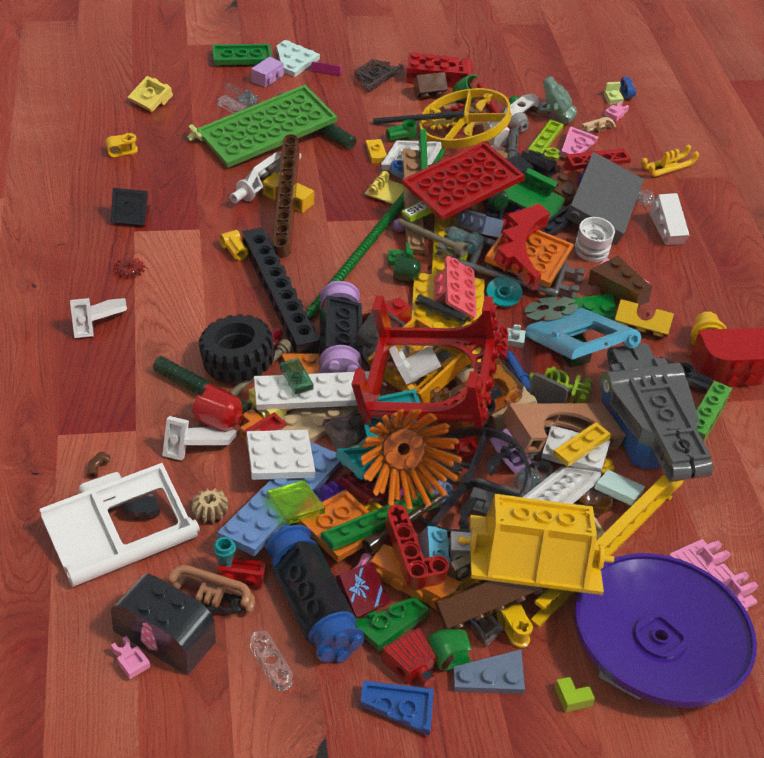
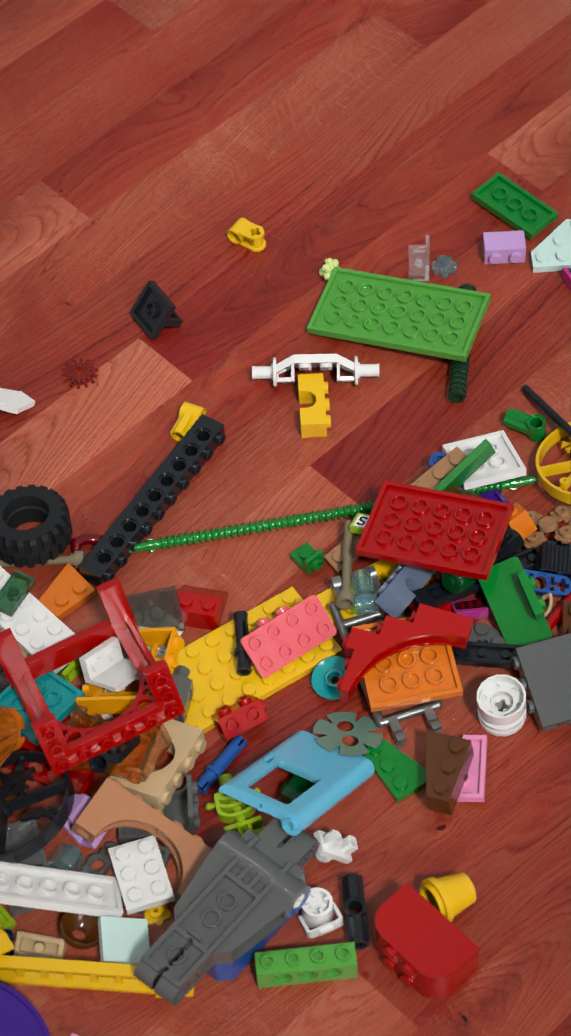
camera: 60 degrees right, 10 degrees up
light yellow plate [128,76,173,112] -> none
reddish brown beam [273,134,300,258] -> none
brick [319,281,363,373] -> none
light yellow hinge [364,171,404,204] -> none
yellow plate [366,139,387,164] -> none
dark green helmet [393,254,421,283] -> none
light aqua tile [507,324,526,348] -> none
yellow plate [553,422,611,467] -> none
yellow arch [615,299,674,338] -> none

